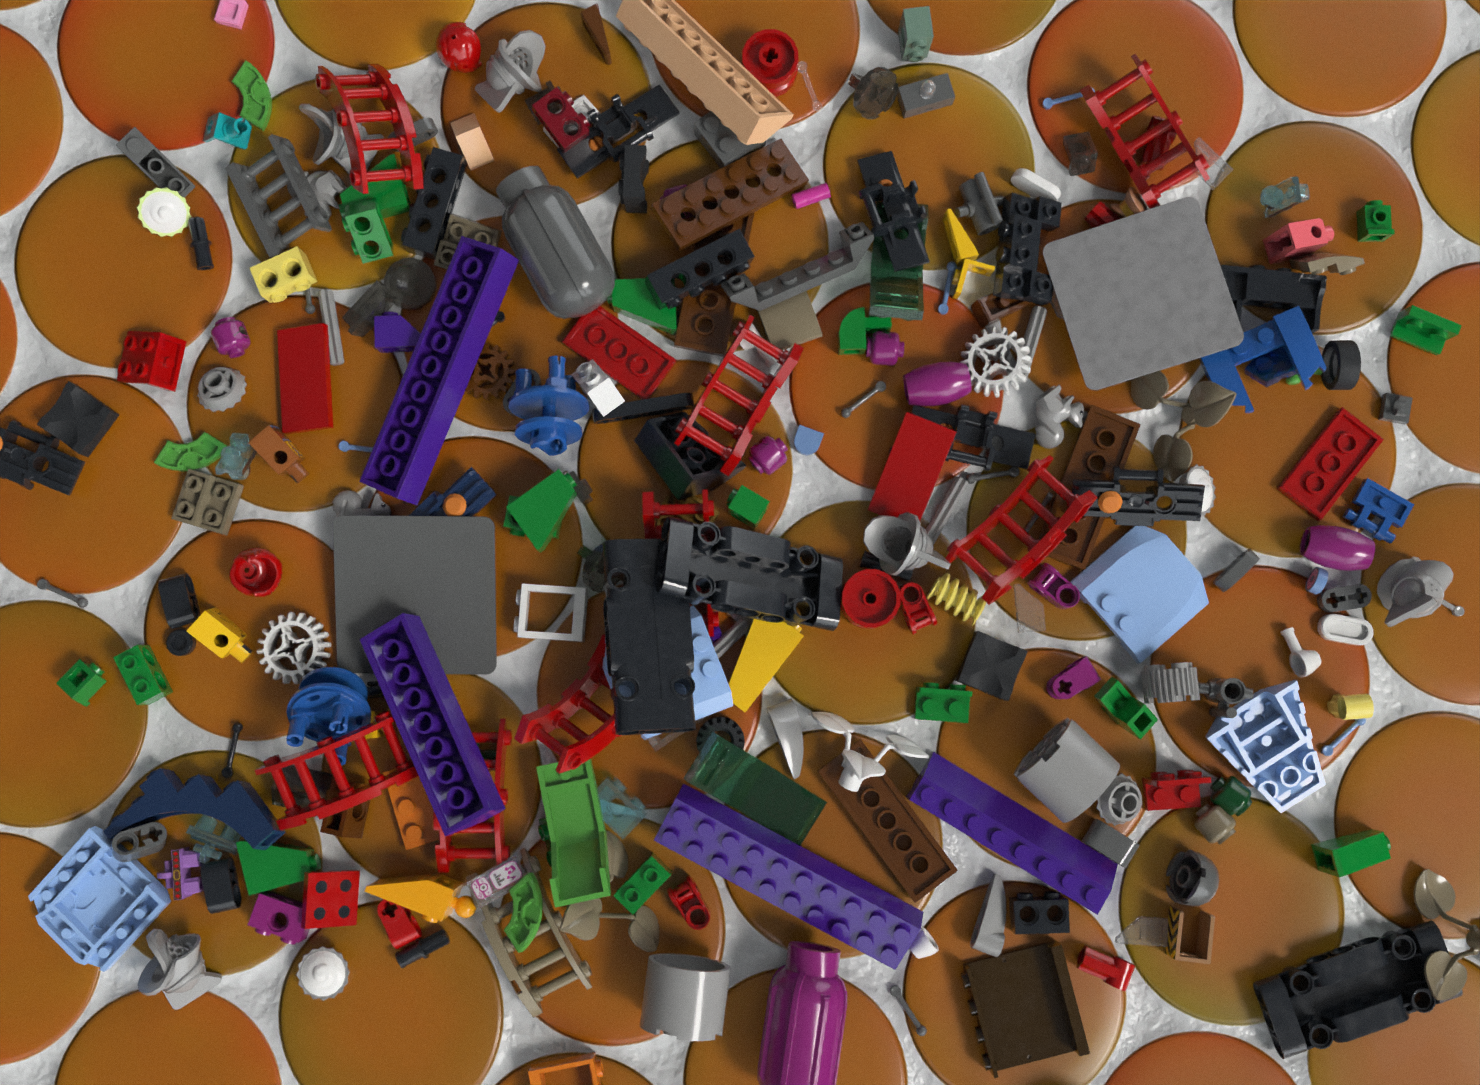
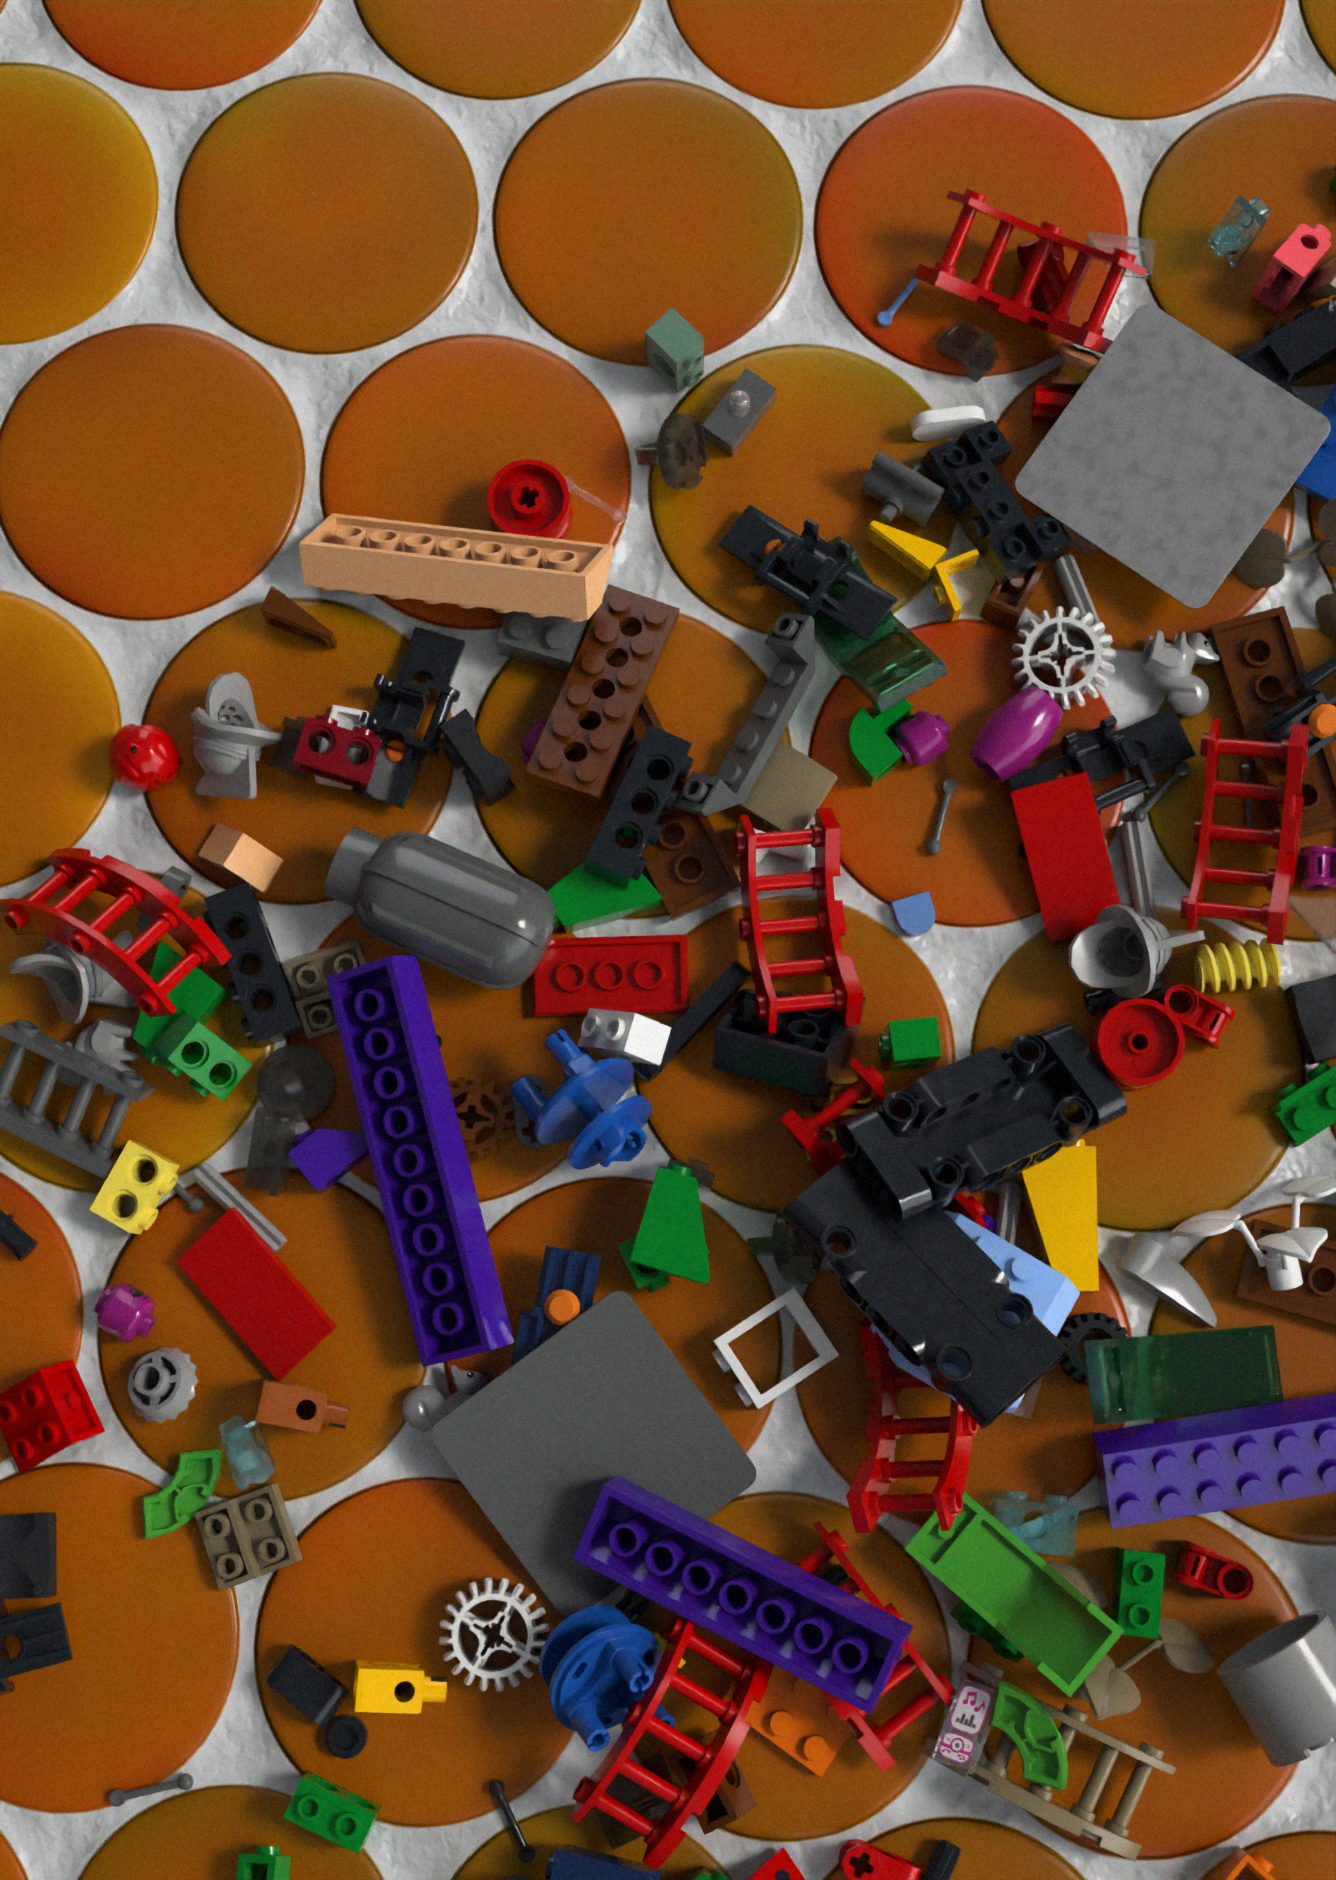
camera: 30 degrees left, 5 degrees down
red piece [229,547,283,597] -> none
medium blue hinge [339,441,373,452] -> none
light orange slope [364,873,477,923] -> none
magenta head [748,436,788,475] -> none
dark pink axle [792,182,831,209] -> none
medium blue hinge [938,261,957,315] -> none

